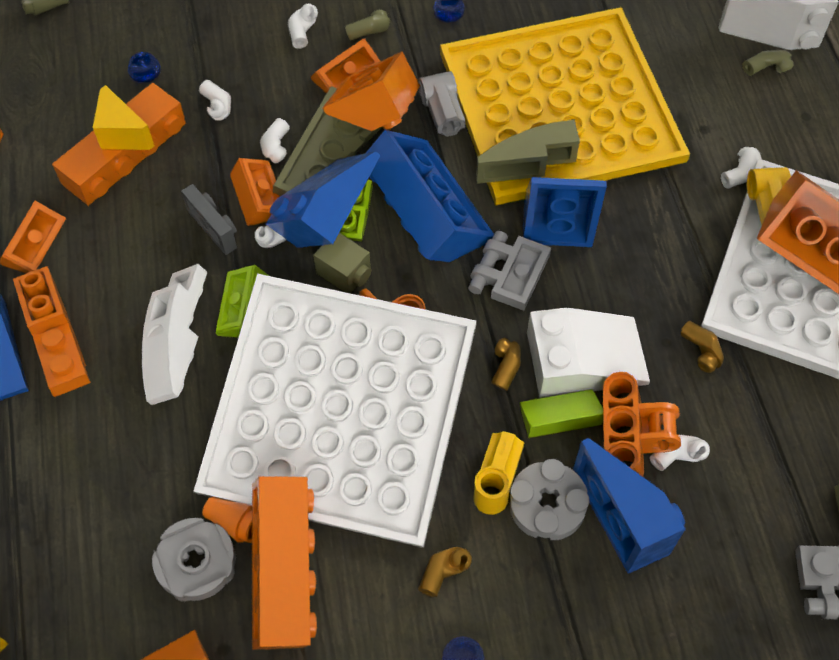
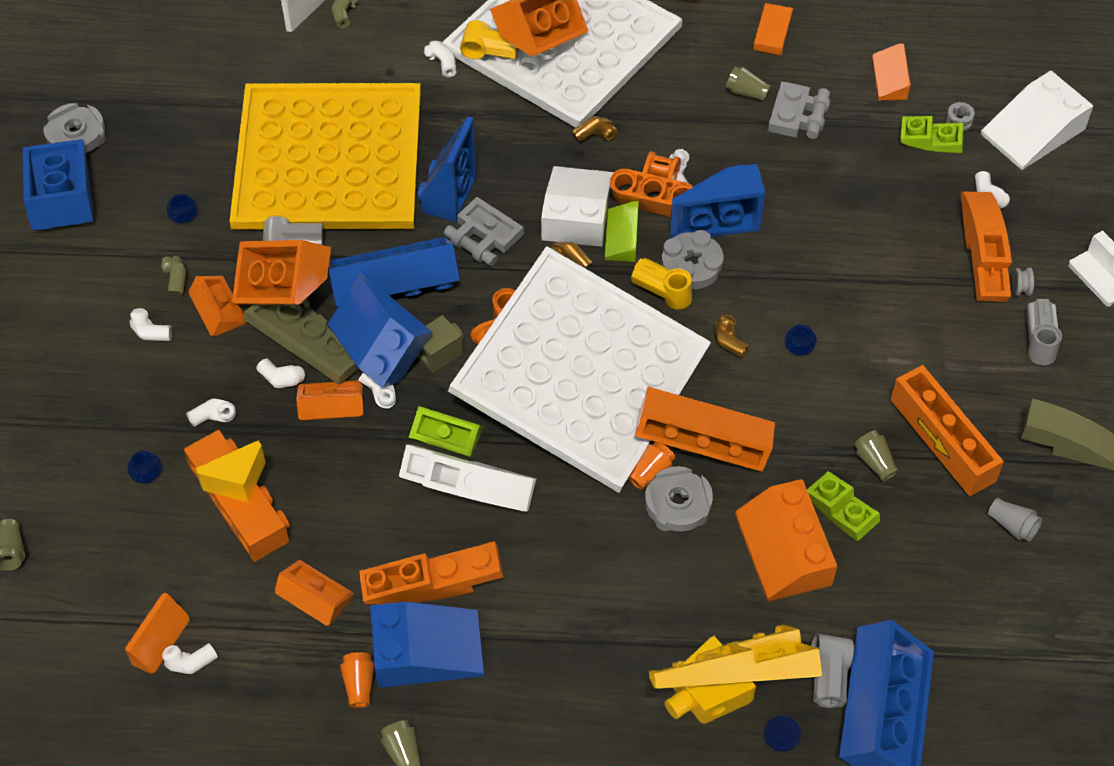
camera: 75 degrees left, 5 degrees down
dark grey plate [181,184,237,255] -> none
olive slope [476,119,580,184] -> none

